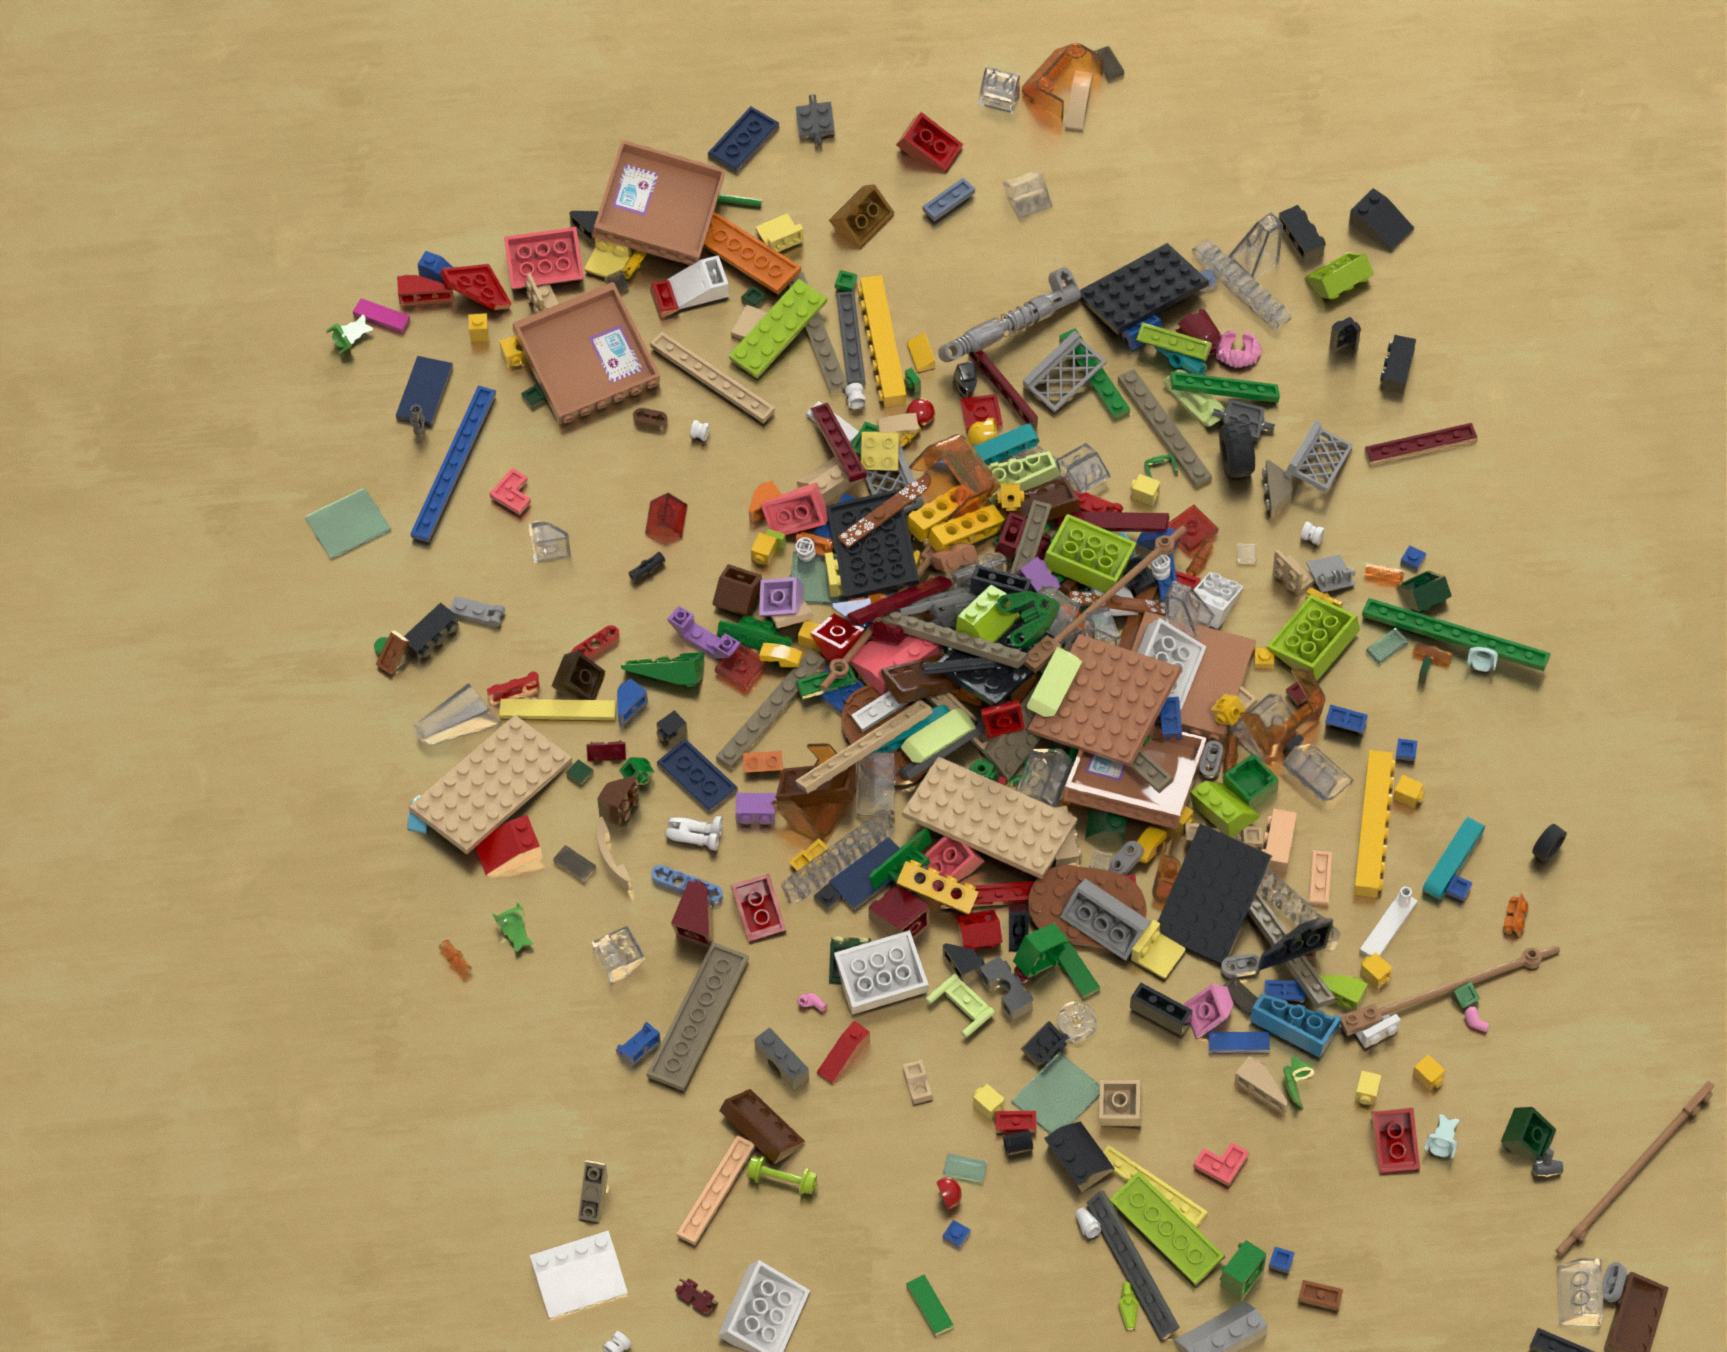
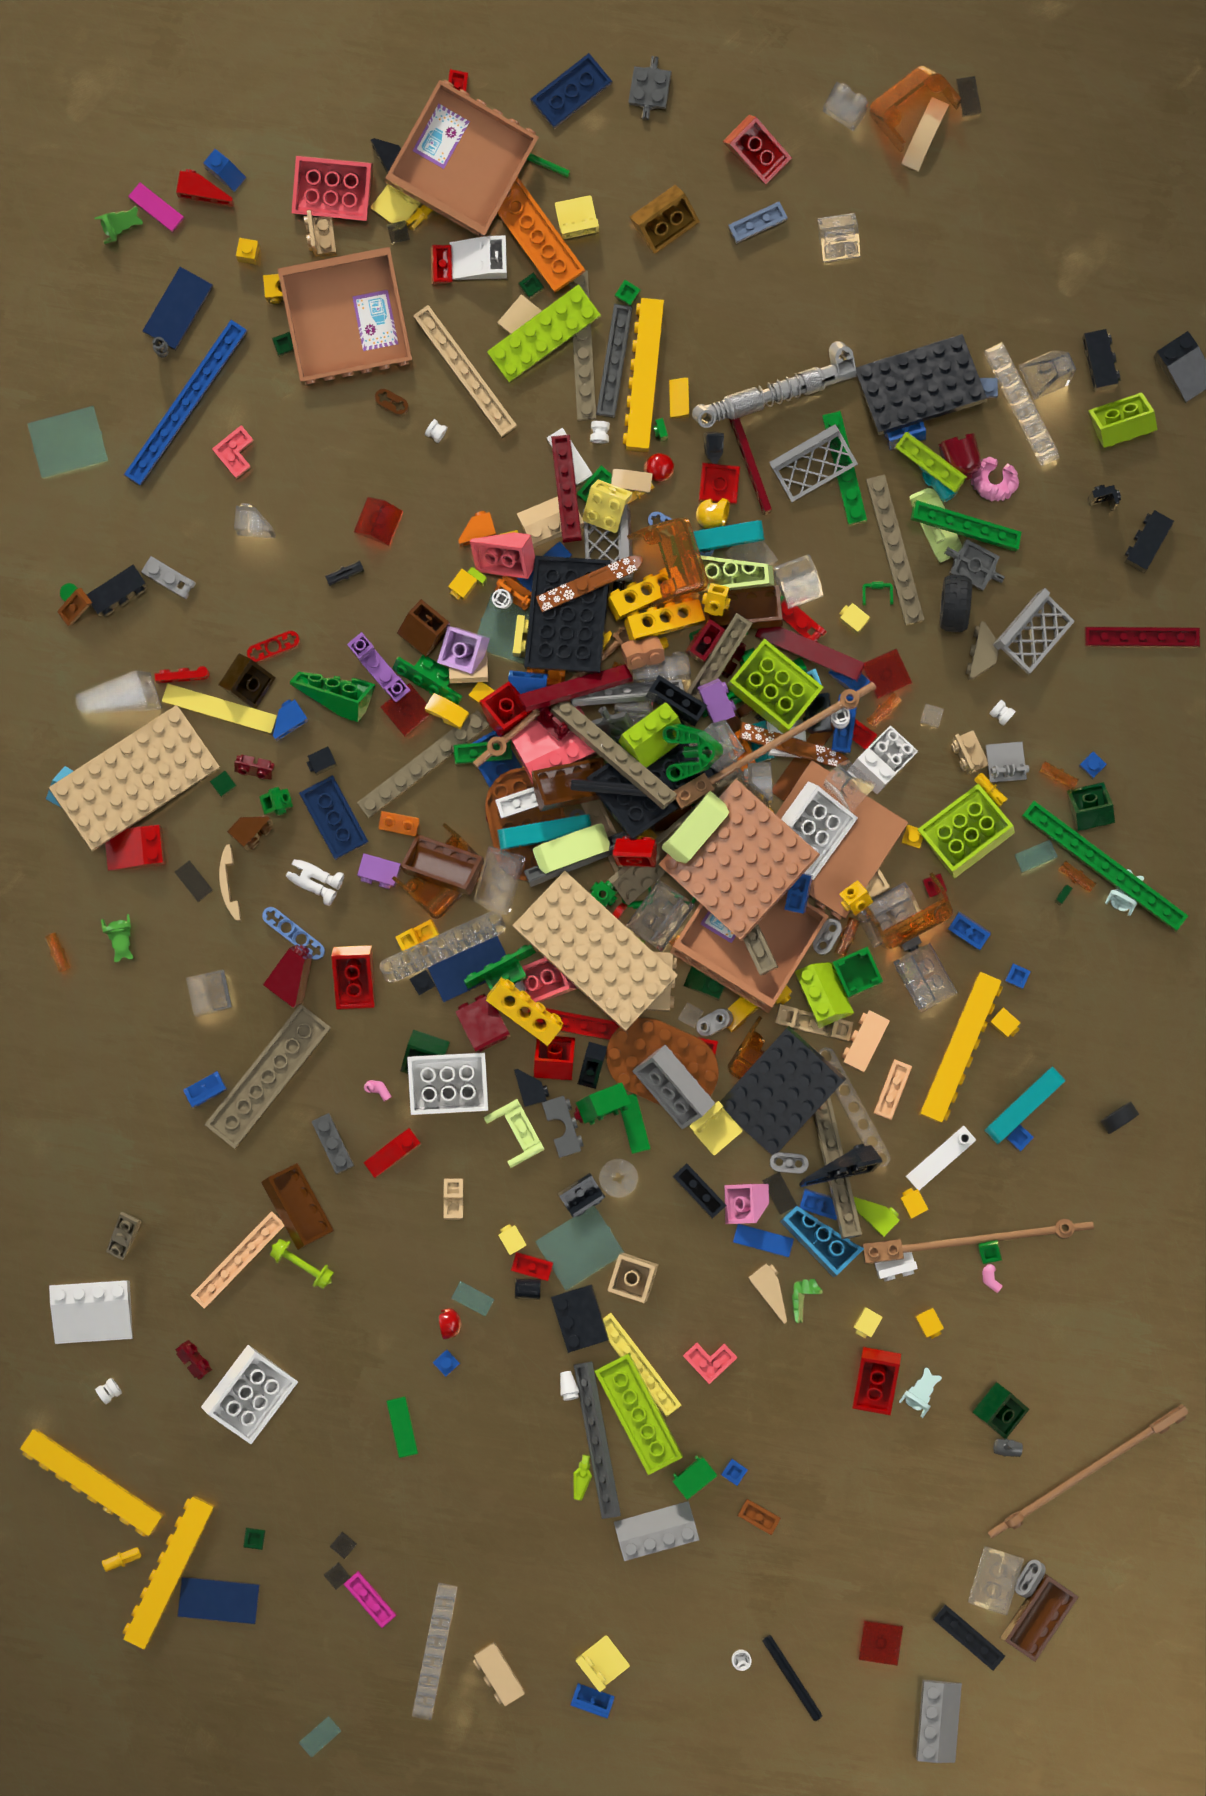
camera: 15 degrees right, 25 degrees up
red plate [440,264,512,310] -> none
tan plate [795,700,933,794] -> none
orange hinge [1503,893,1529,938] -> none

